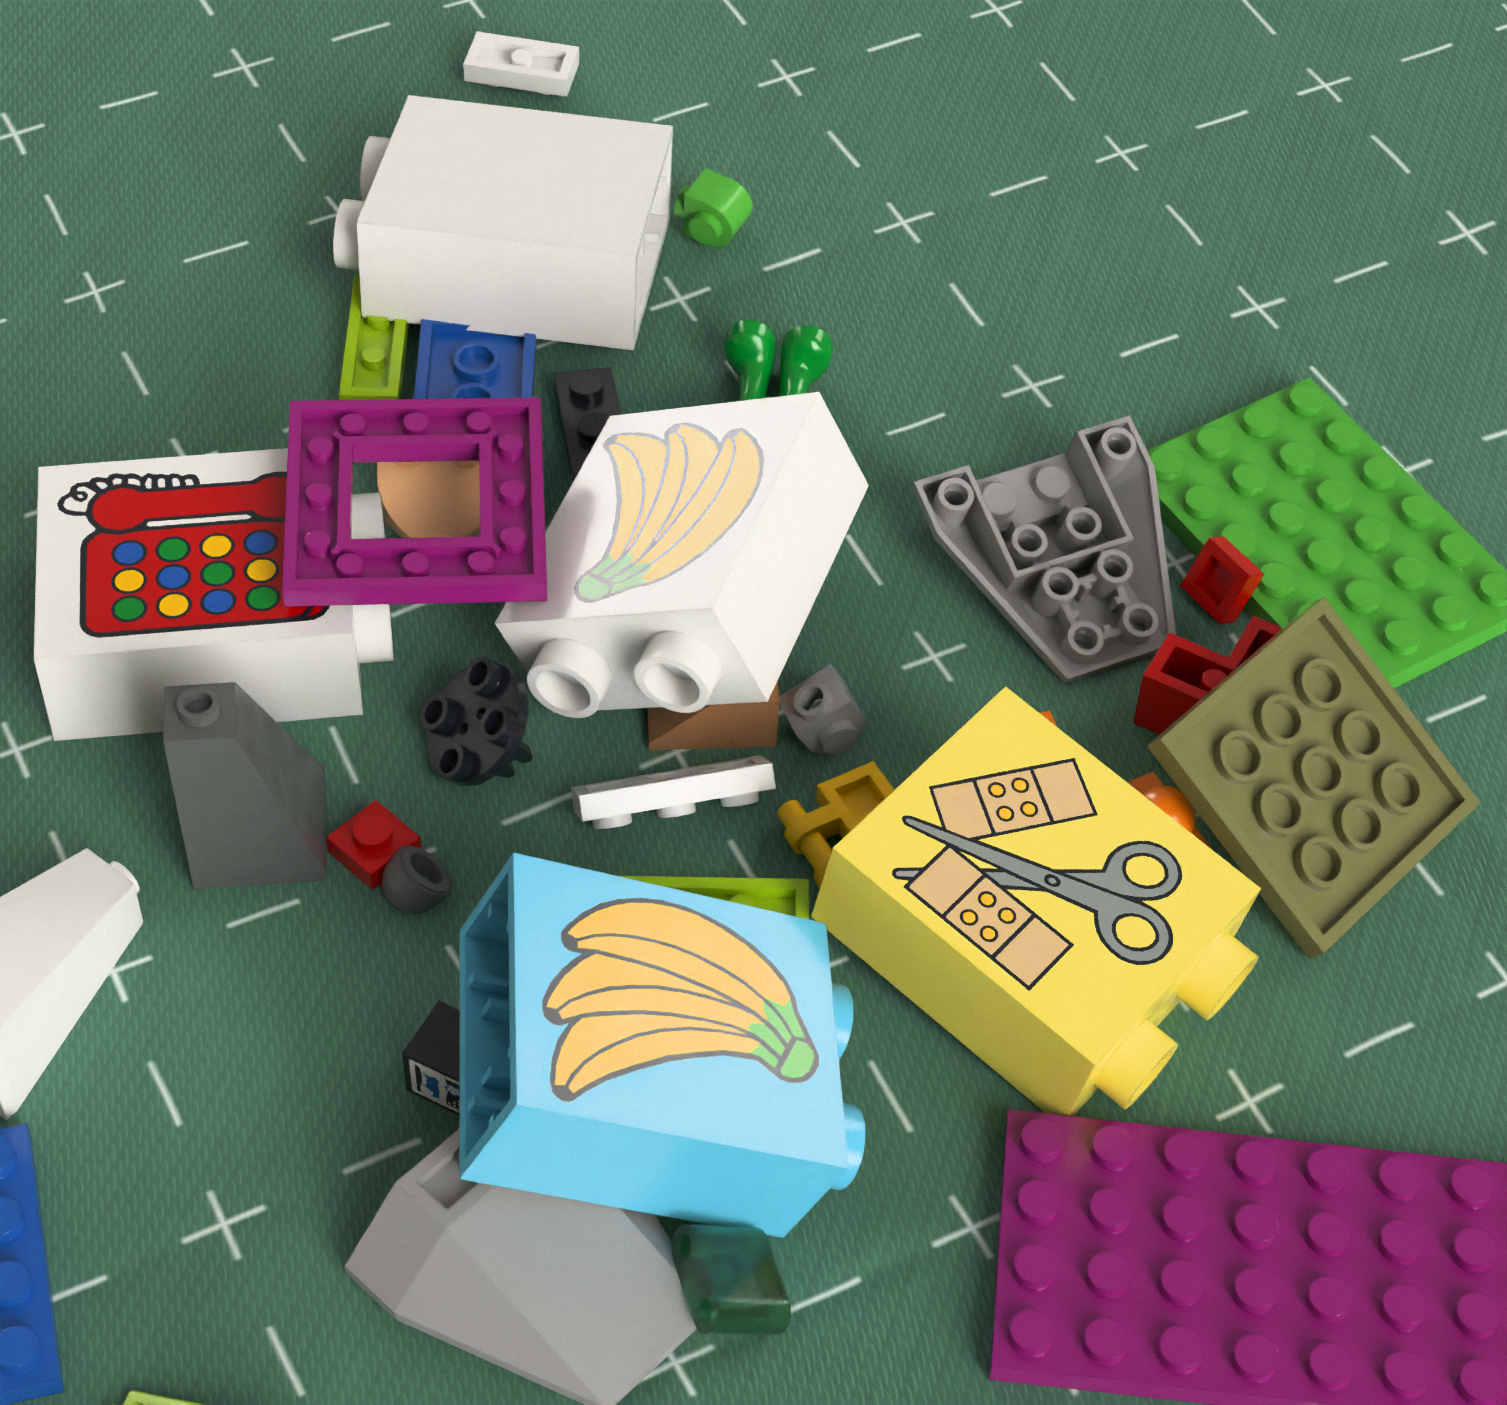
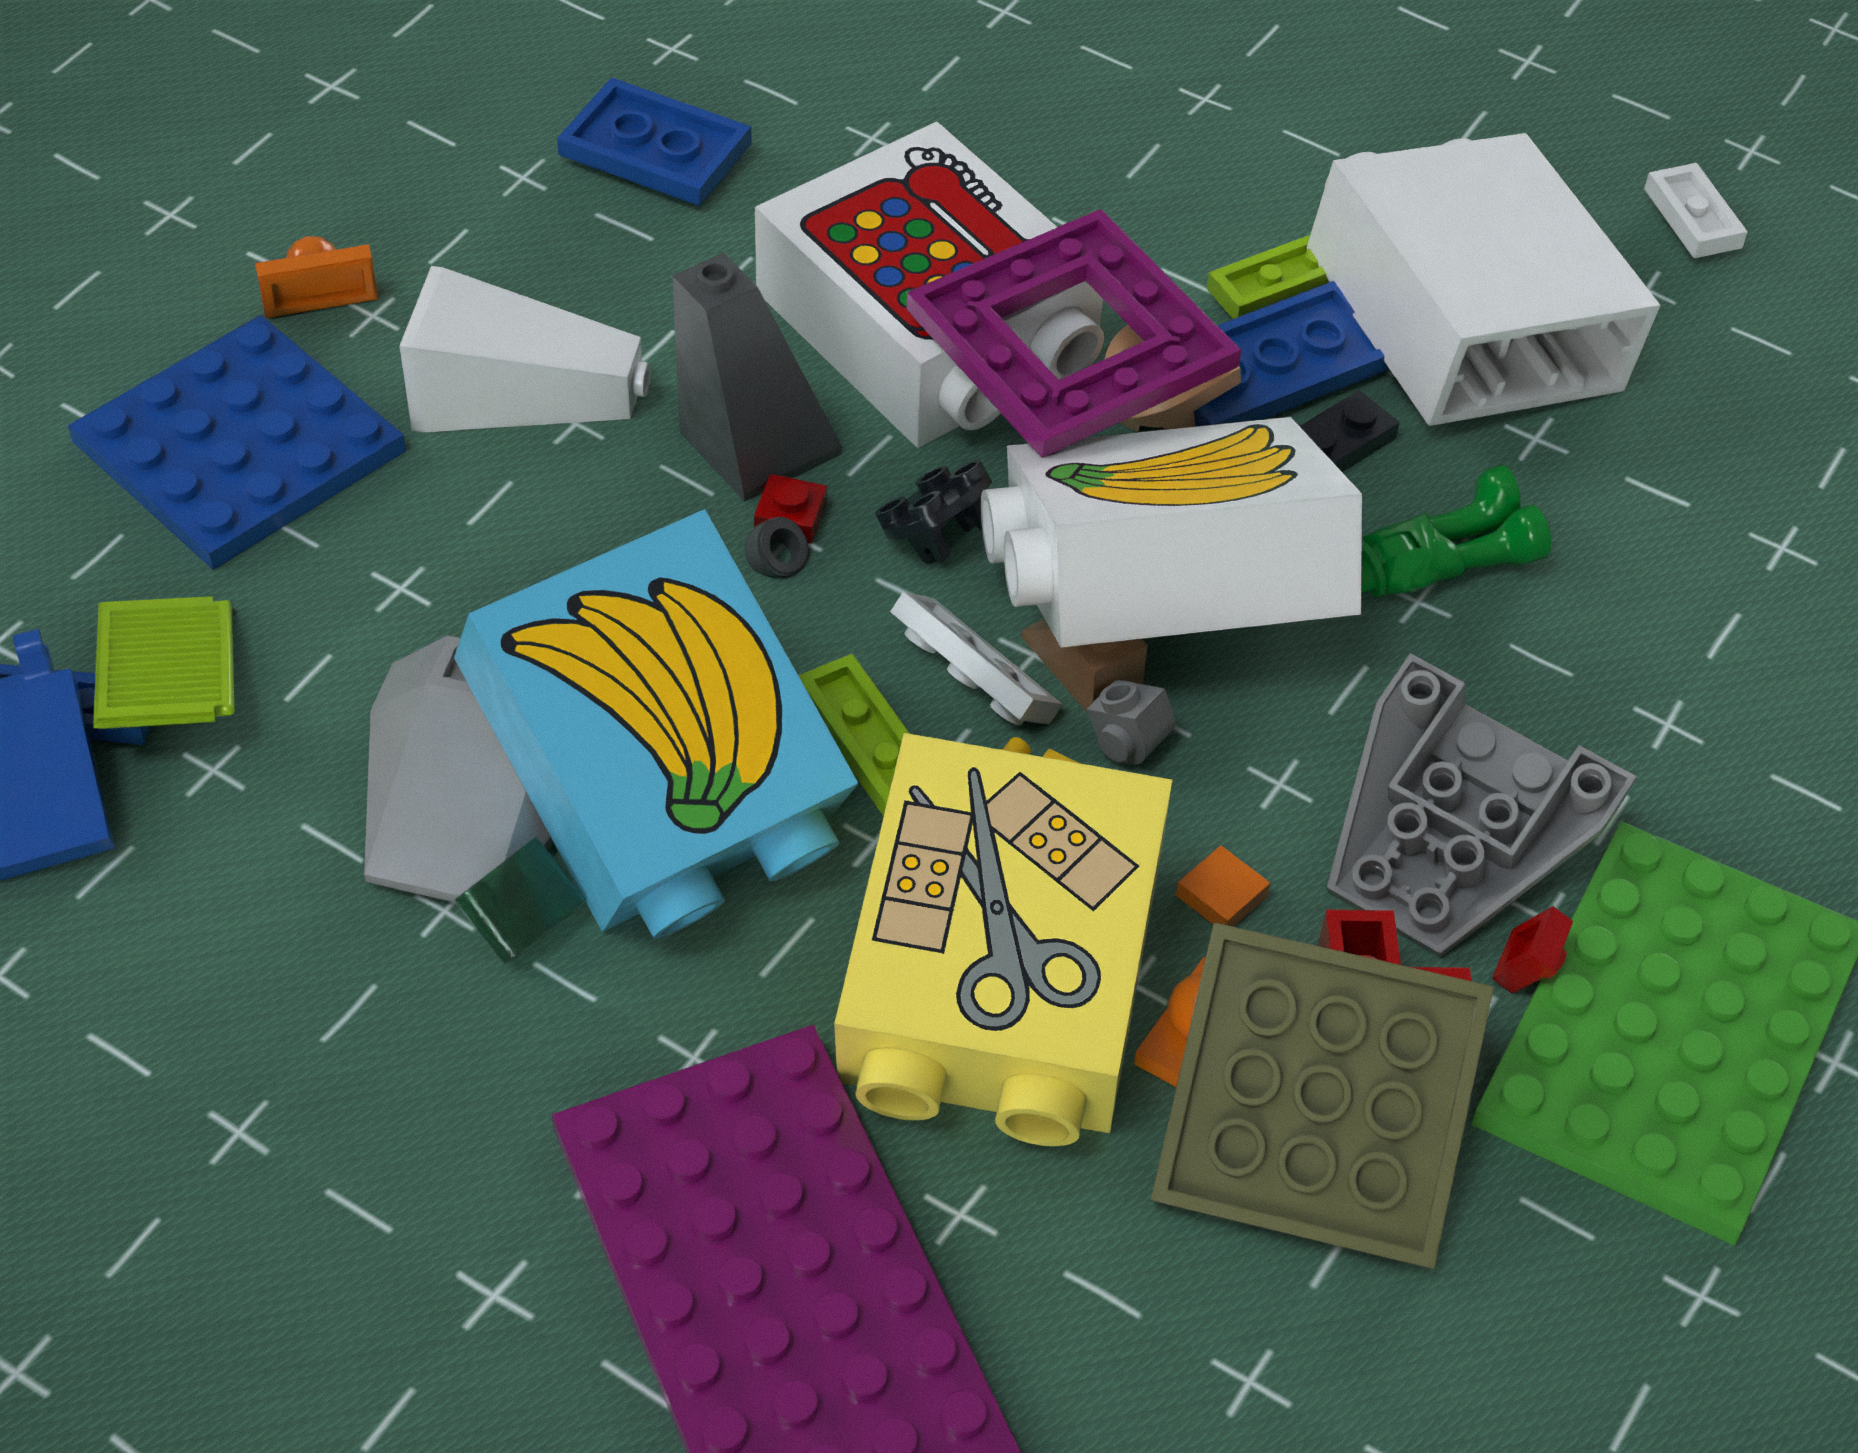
camera: 60 degrees right, 0 degrees up
bright green plate [674,168,753,247] -> none

